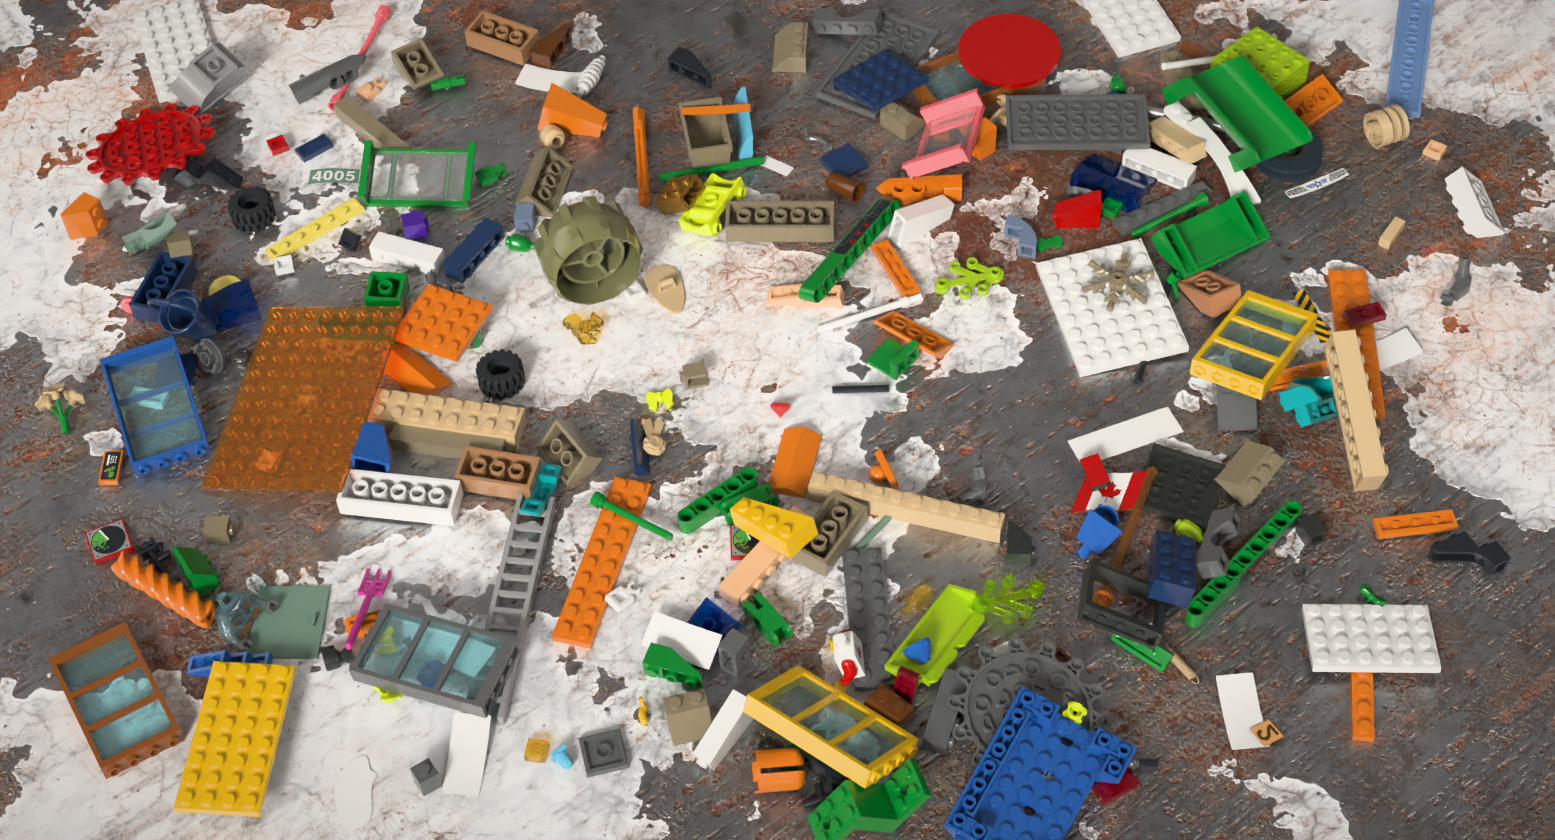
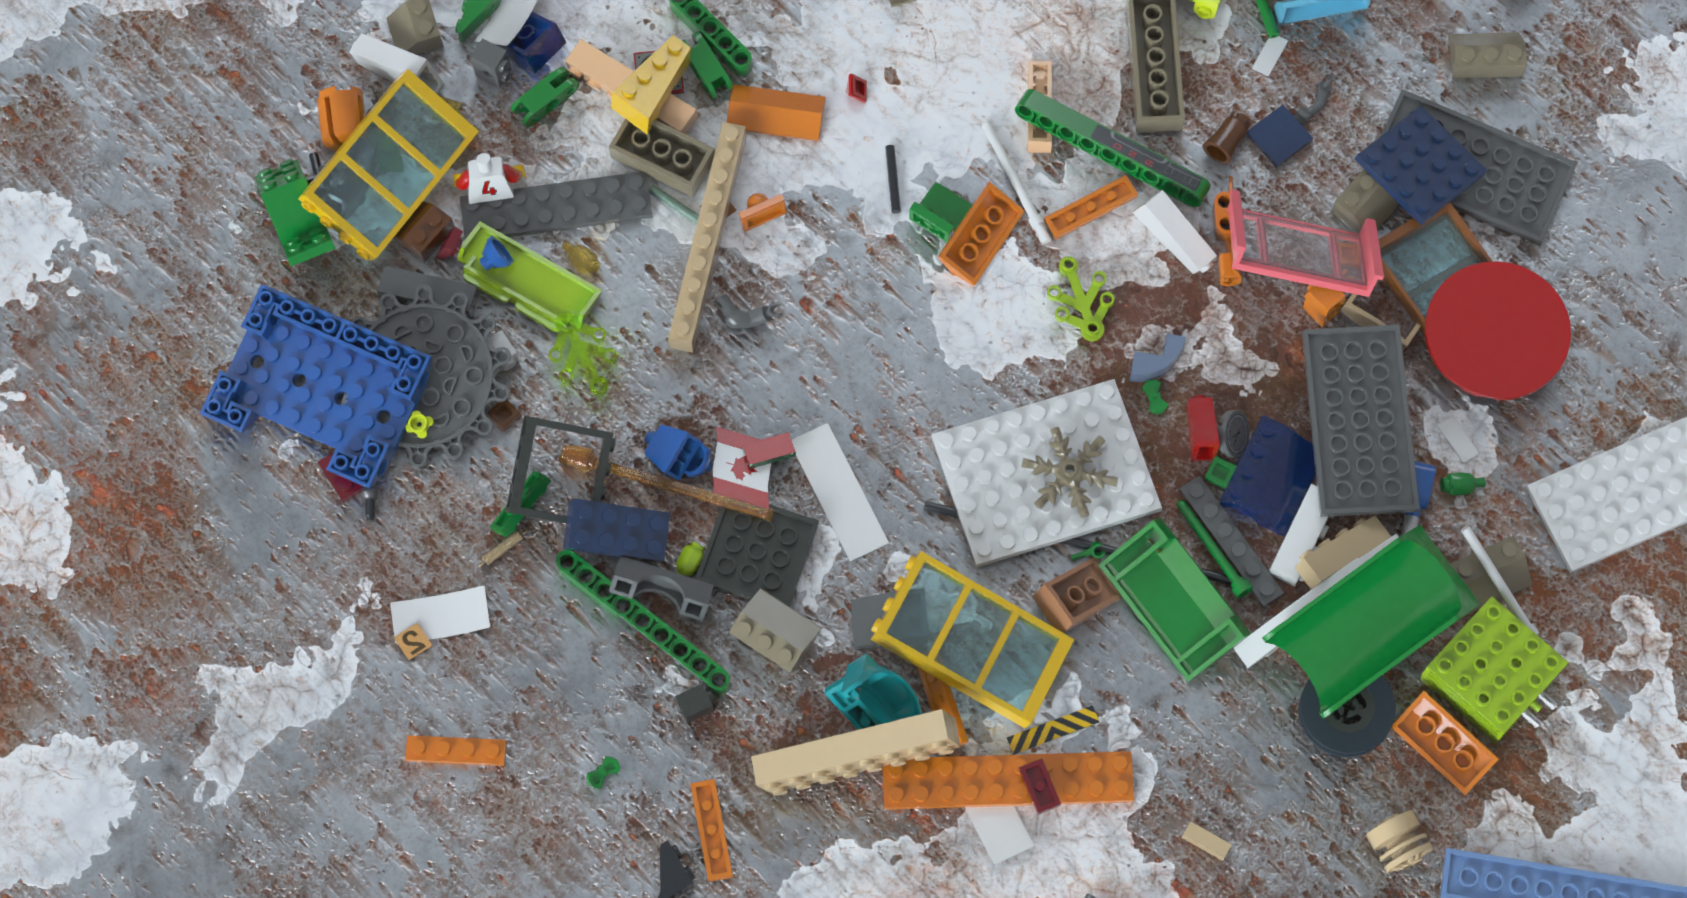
camera: 85 degrees right, 20 degrees up
dark grey arch [811,8,883,35] -> none
pearl dark grey slope [1006,521,1036,566] -> none
dark orange sticker [1180,42,1202,59] -> none
white sticker [1285,168,1349,198] -> none
white plate [1302,604,1441,673] -> none

